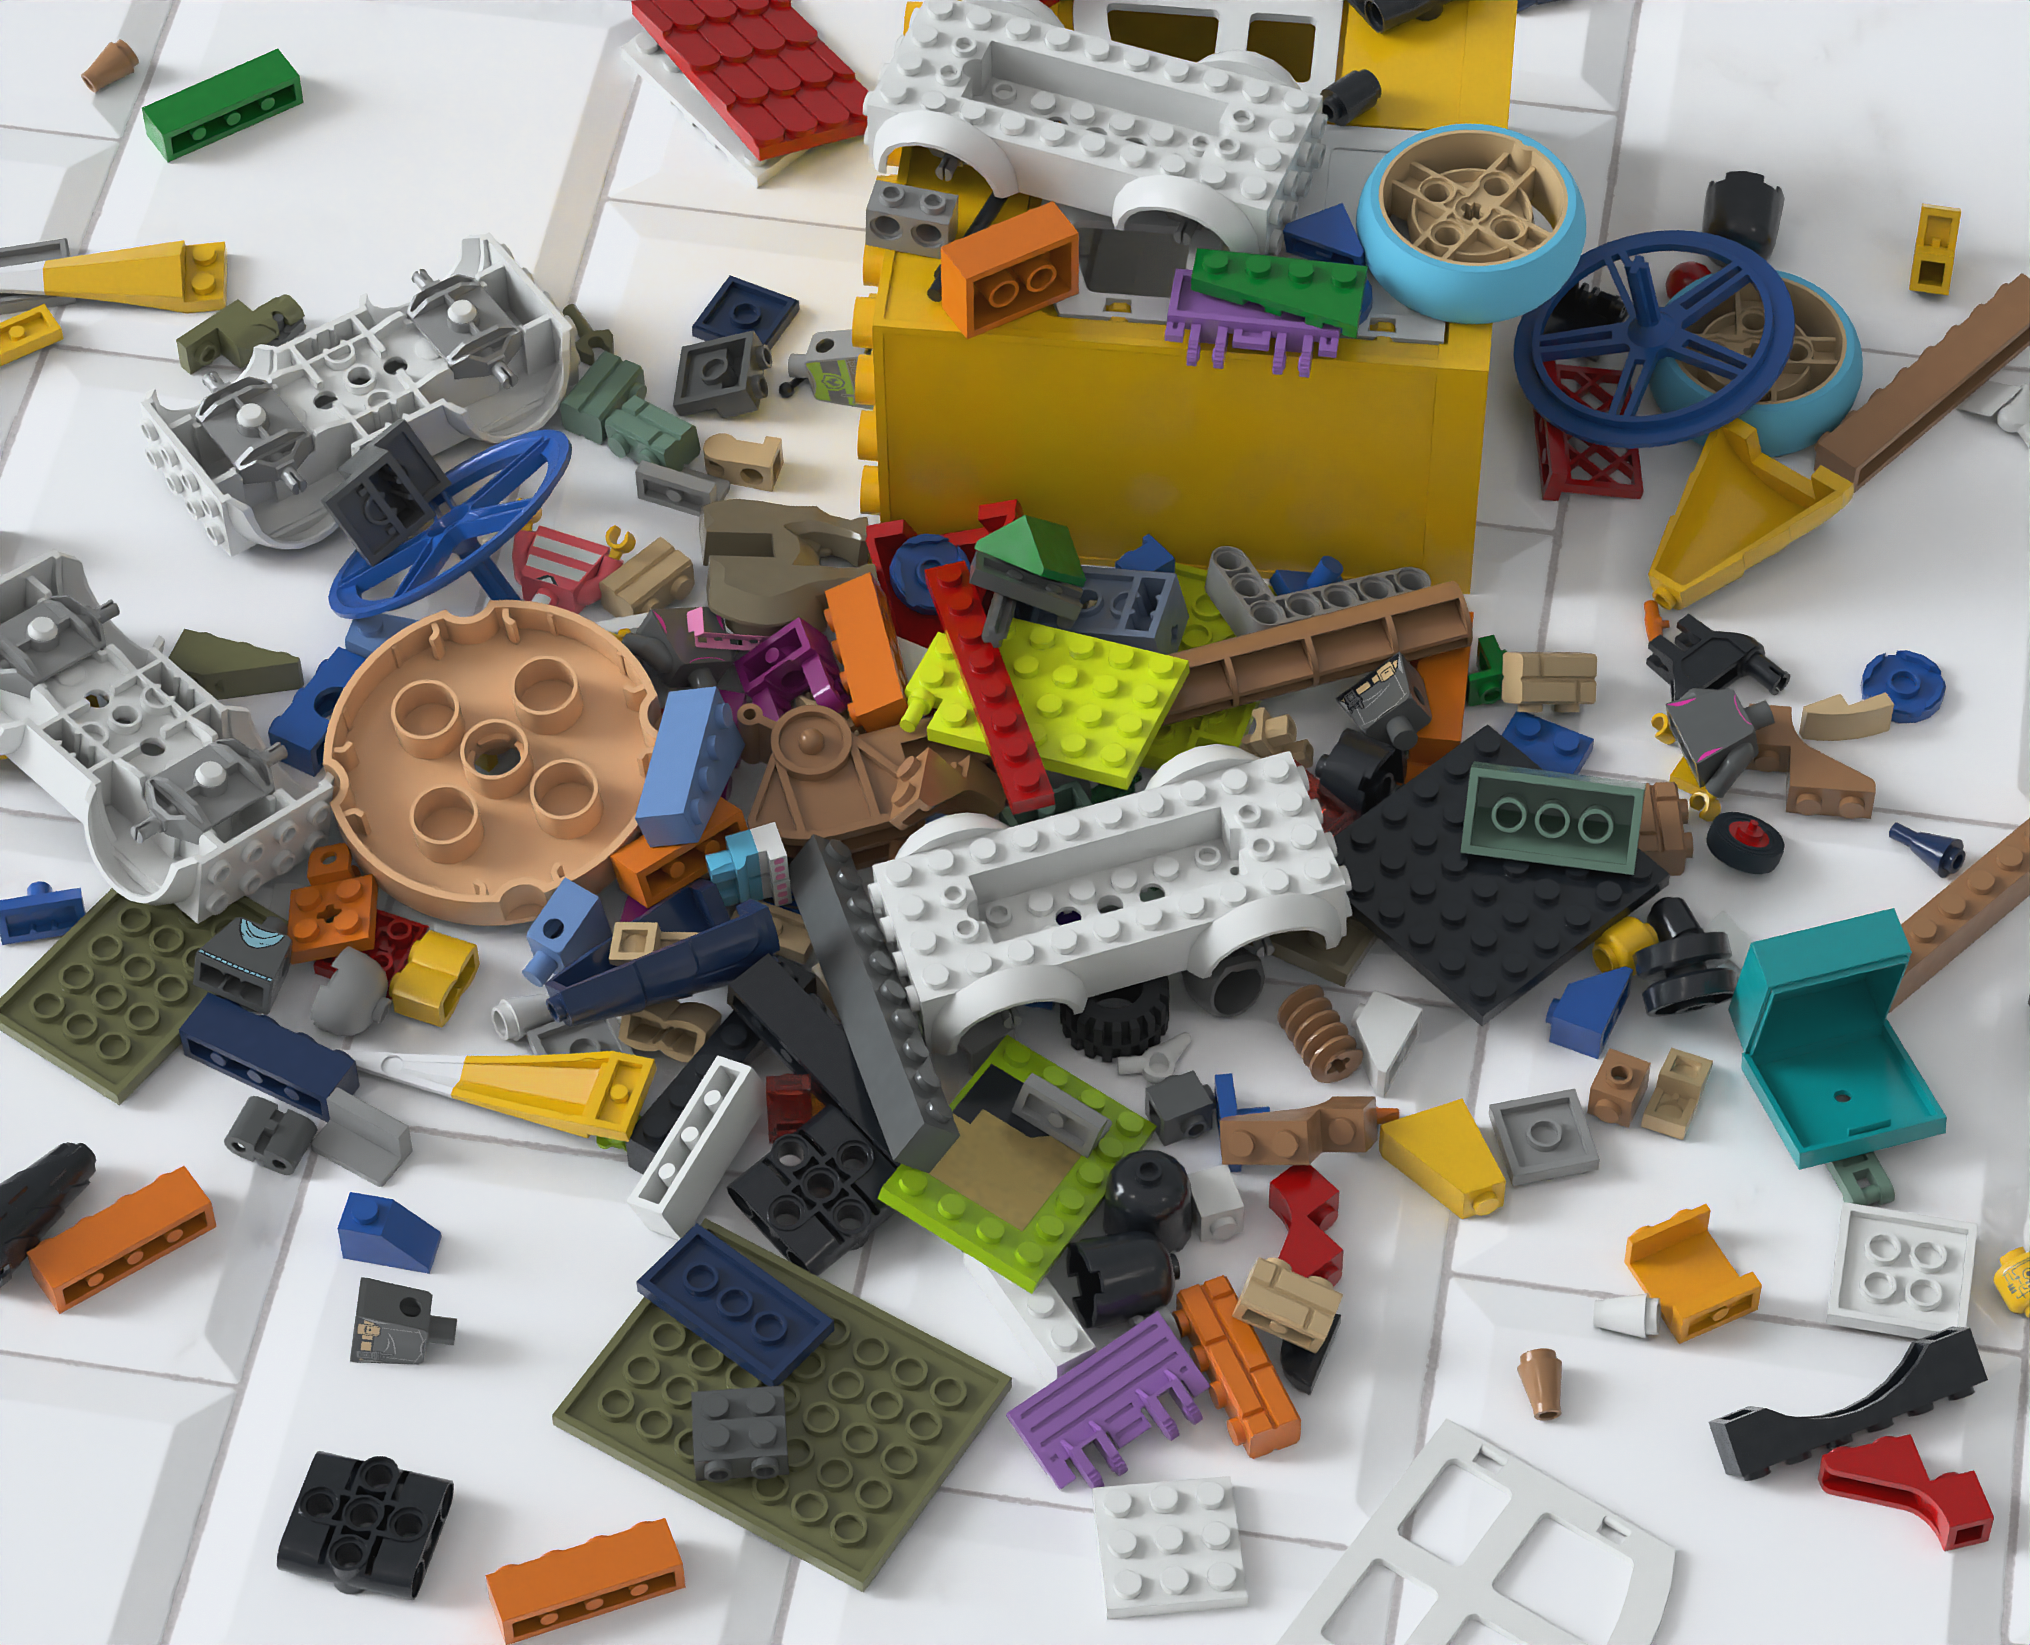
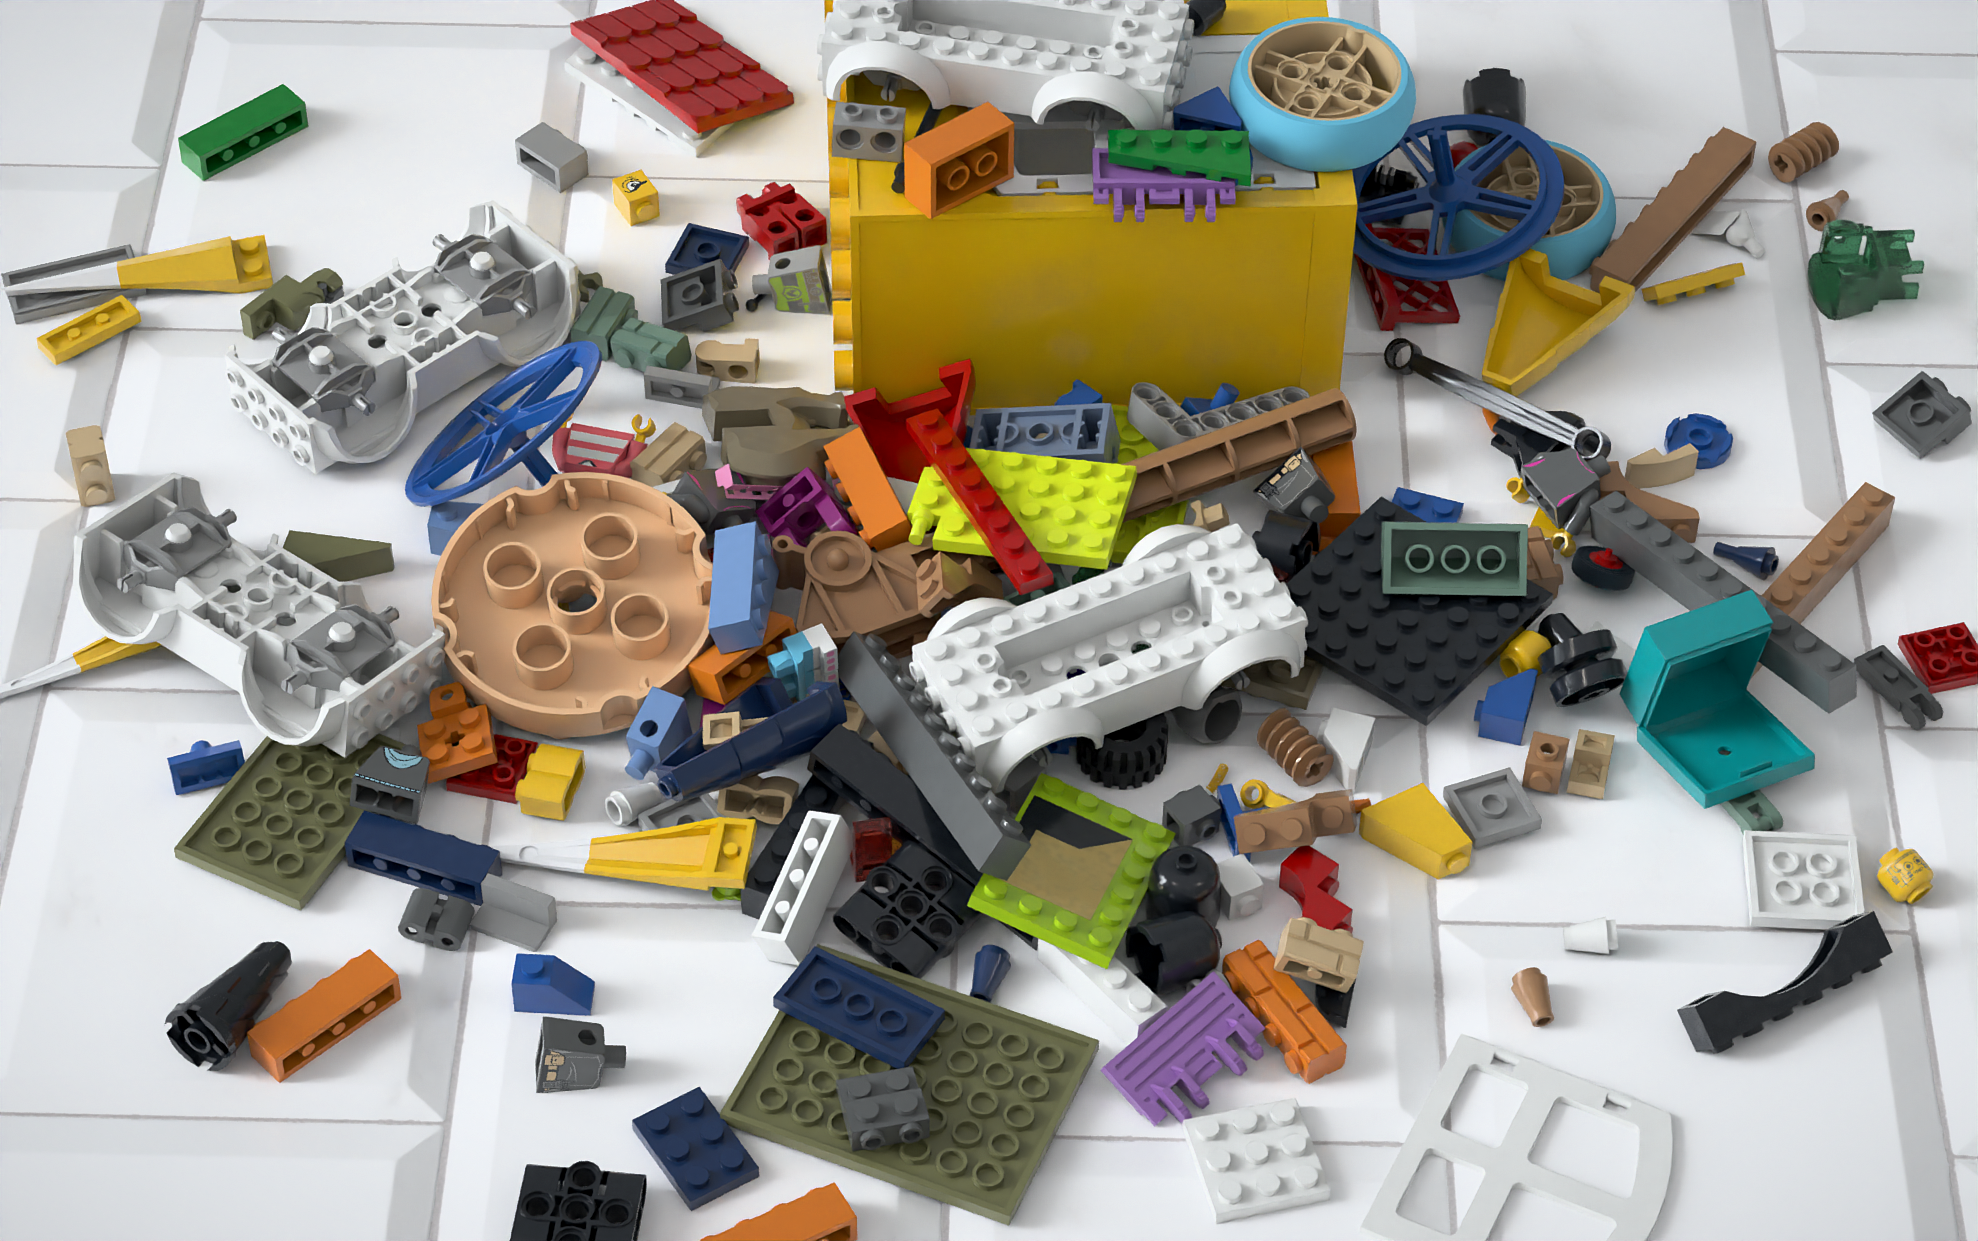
camera: 10 degrees left, 5 degrees down
medium nougat cone [81,39,139,93] -> none
blue arch [268,646,366,777] -> none
light grey cylinder [310,946,392,1036] -> none
dark grey bracket [320,418,452,567] -> none
blue tile [889,534,971,616] -> none
dark grey hinge [969,551,1083,630] -> none
green slope [974,515,1086,587] -> none
dark grey axle [982,592,1018,648] -> none
light grey panel [1011,1073,1112,1158] -> none
white animal [1117,1032,1191,1084] -> none
green bracket [1466,635,1507,707] -> none
tan brick [1502,652,1597,713] -> none
light orange panel [1624,1204,1762,1344] -> none
red arch [1818,1434,1994,1552] -> none
yellow brick [1909,203,1962,296] -> none
none -> light grey brick [515,122,589,193]
none -> yellow brick [612,169,660,226]
none -> dark blue plate [632,1086,760,1211]
none -> red hips [736,182,828,261]
none -> dark blue cone [969,945,1011,1003]
none -> yellow leg [1206,764,1229,794]
none -> yellow plate [1240,779,1296,809]
none -> piece [1384,338,1611,462]
none -> dark grey brick [1589,491,1857,714]
none -> yellow plate [1641,262,1745,305]

